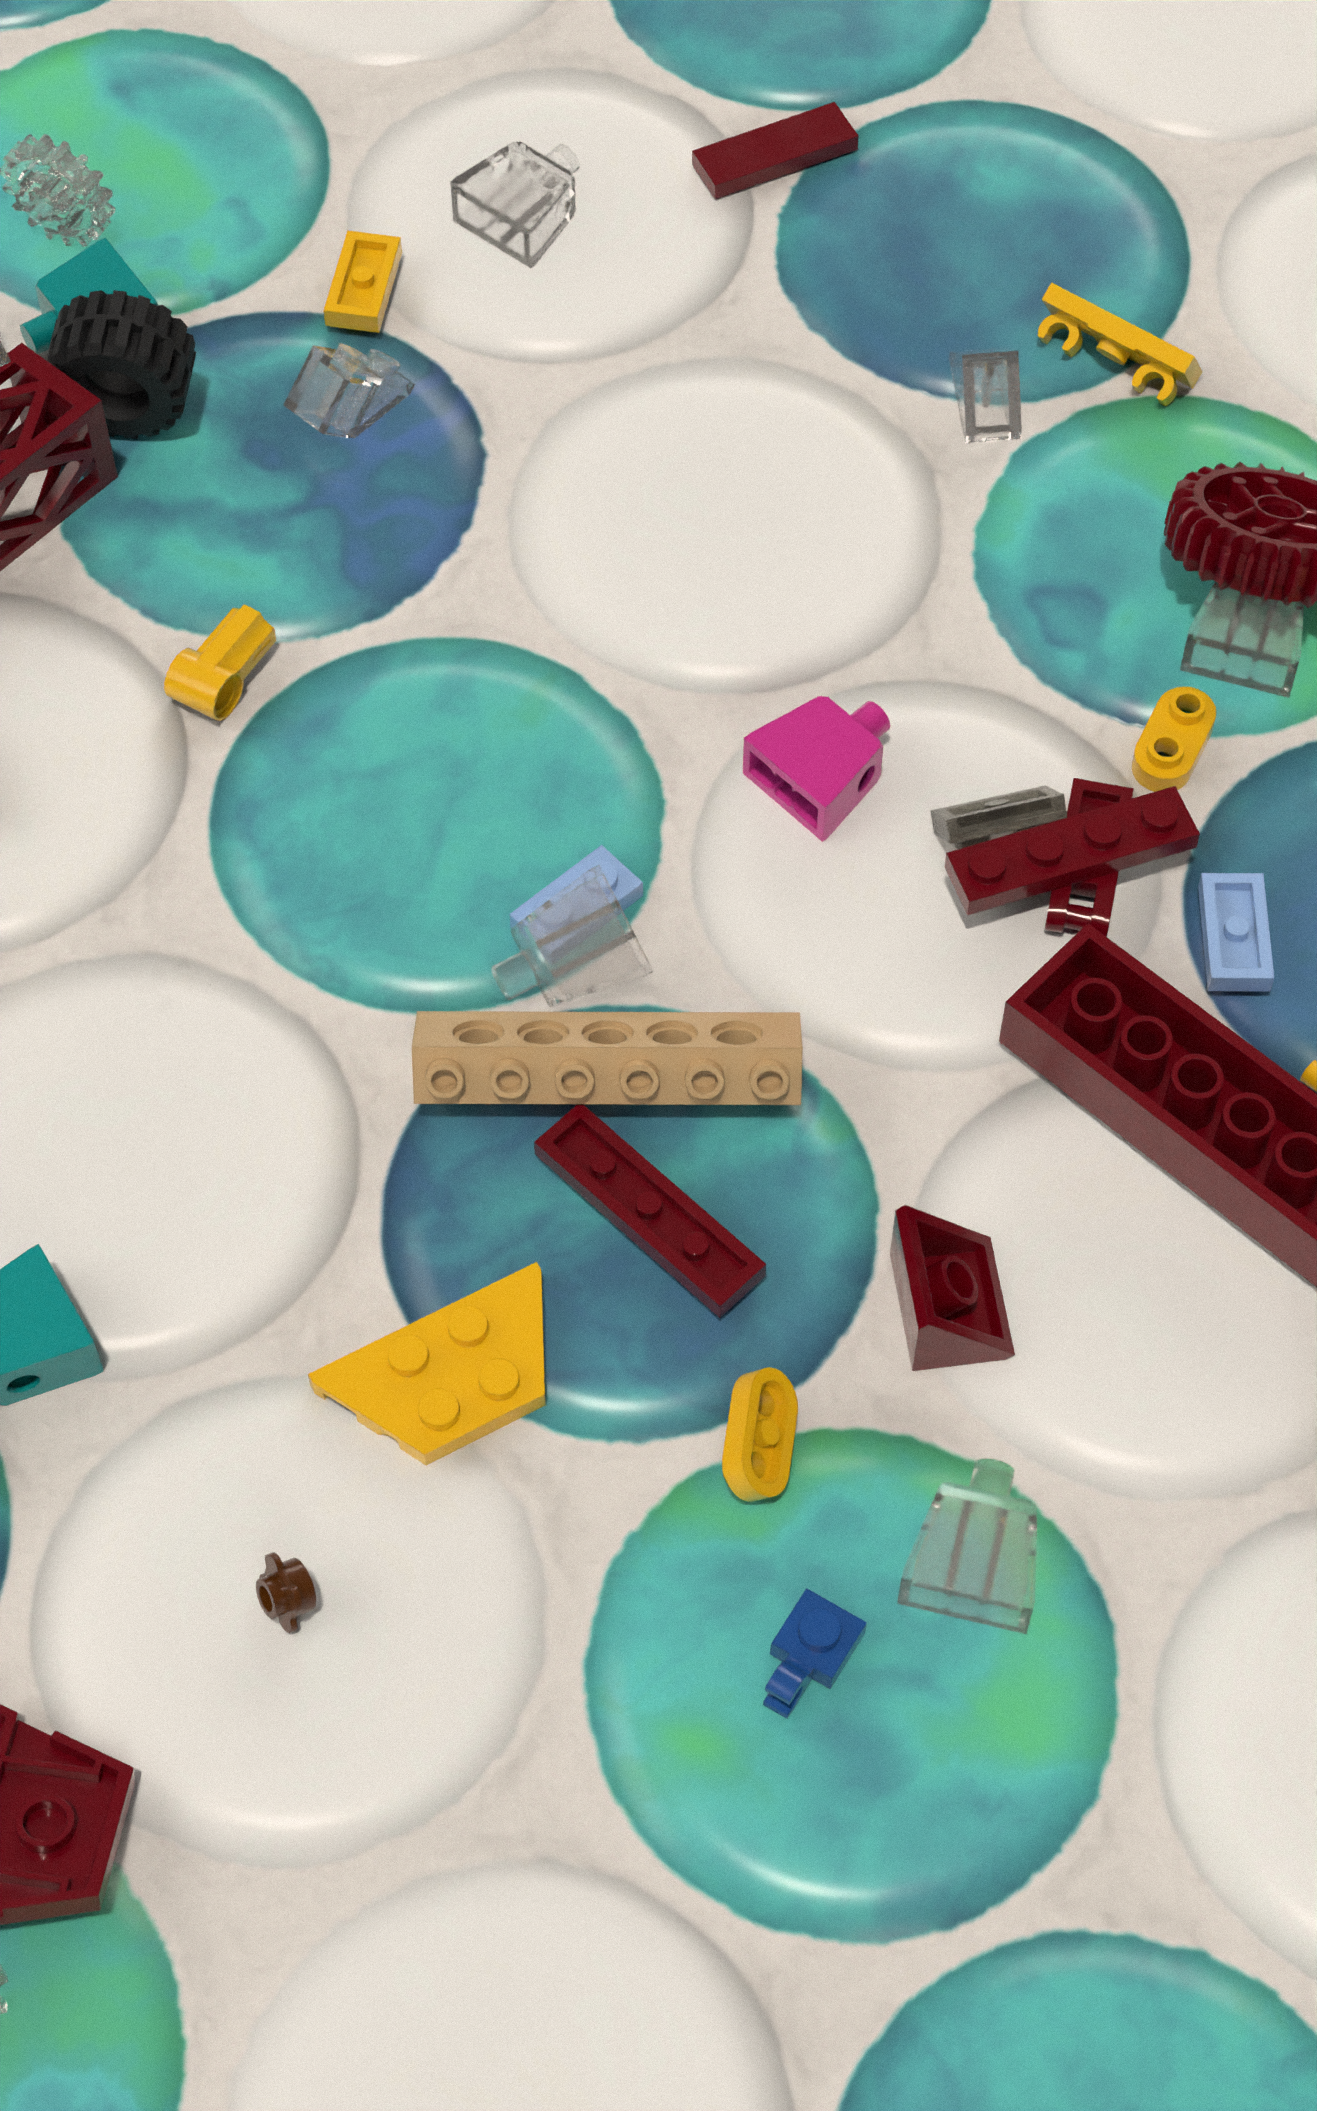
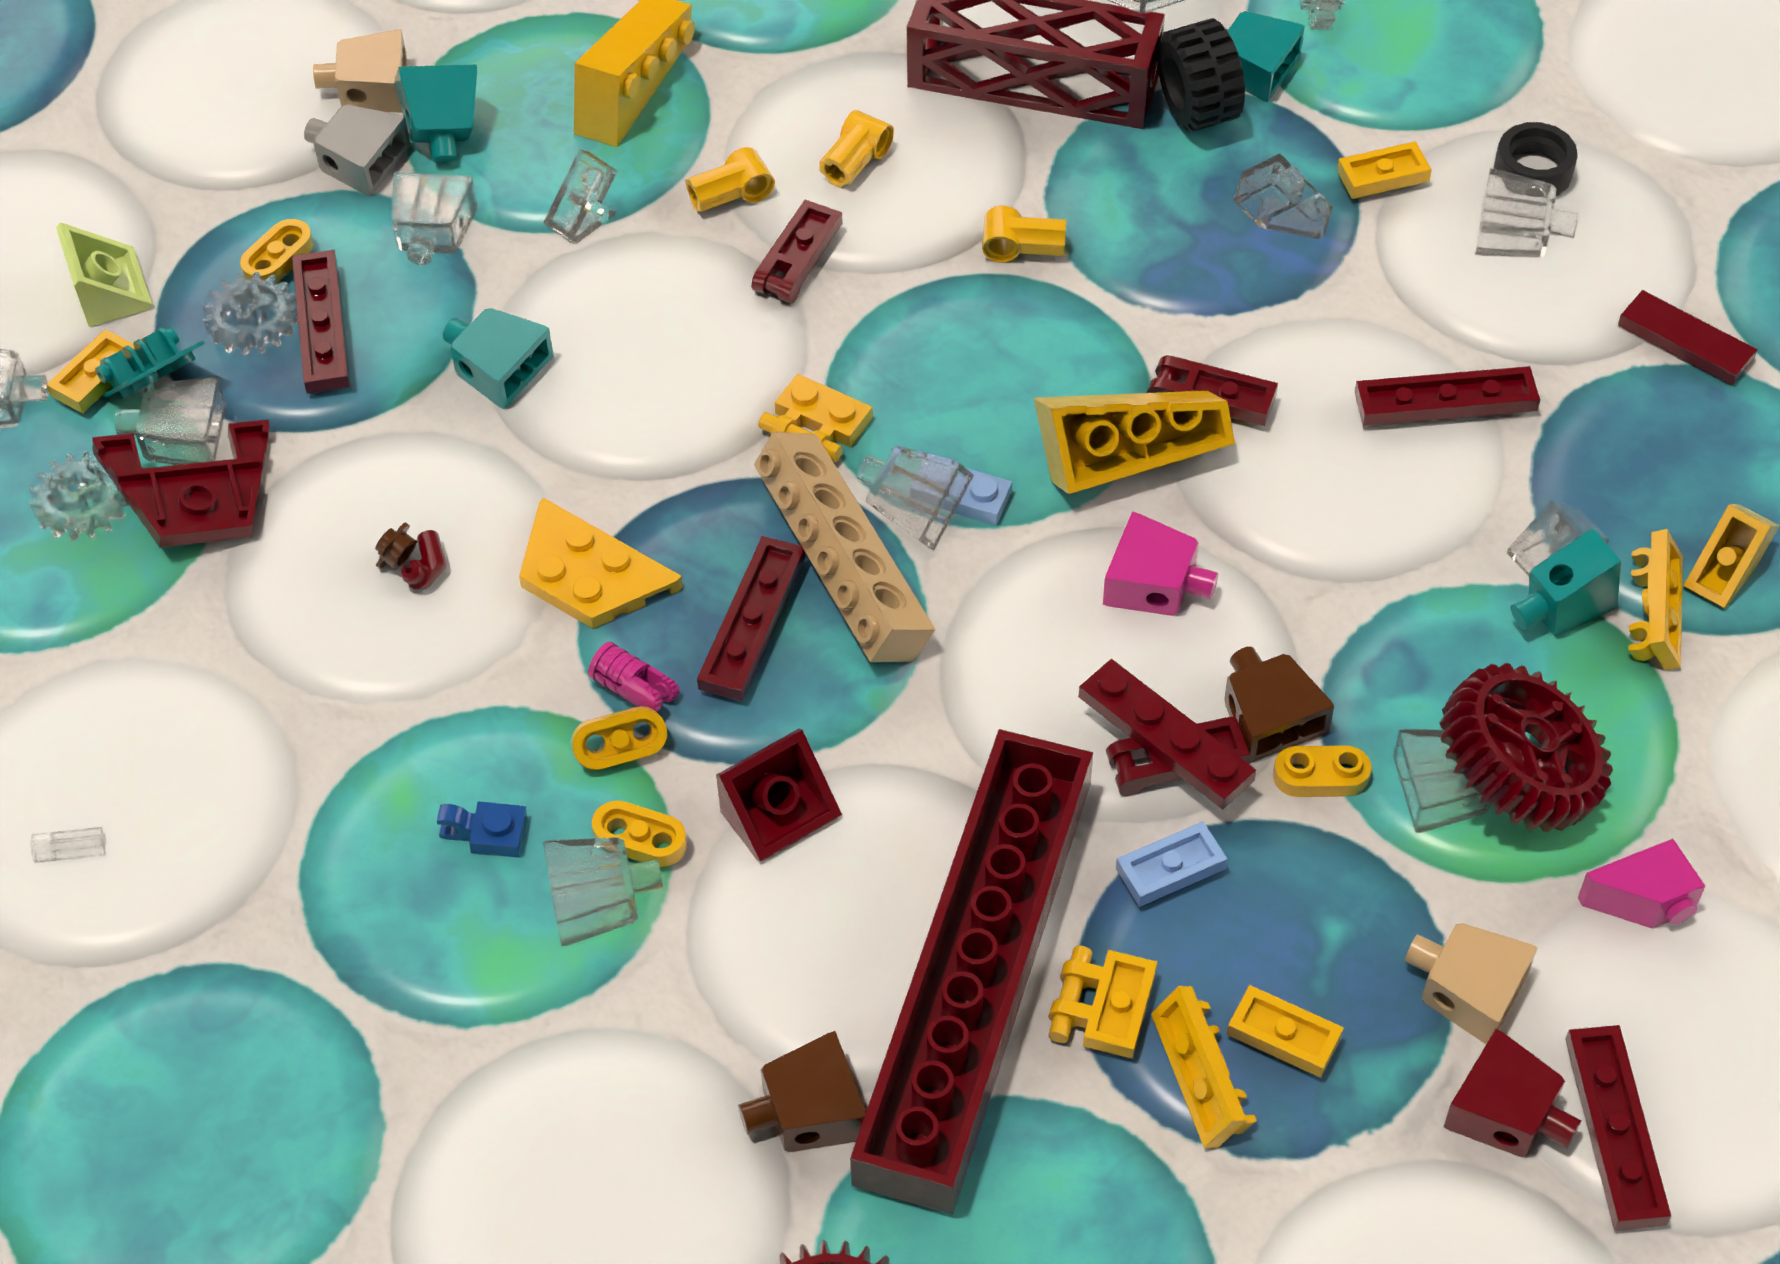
camera: 65 degrees right, 5 degrees down
clear smoke plate [930,785,1067,849] -> none
none -> dark red arm [401,530,446,590]
none -> dark pink hinge [588,641,680,712]
none -> yellow plate [592,800,687,867]
none -> dark red plate [751,200,843,304]
none -> yellow plate [758,373,873,462]
none -> yellow wedge [1034,391,1235,494]
none -> dark red plate [1146,355,1278,426]
none -> reddish brown torso [1224,646,1334,763]
none -> dark red plate [1354,366,1540,426]
none -> black tyre [1494,122,1578,200]
none -> teal torso [1510,528,1621,635]
none -> yellow slope [1683,504,1780,608]

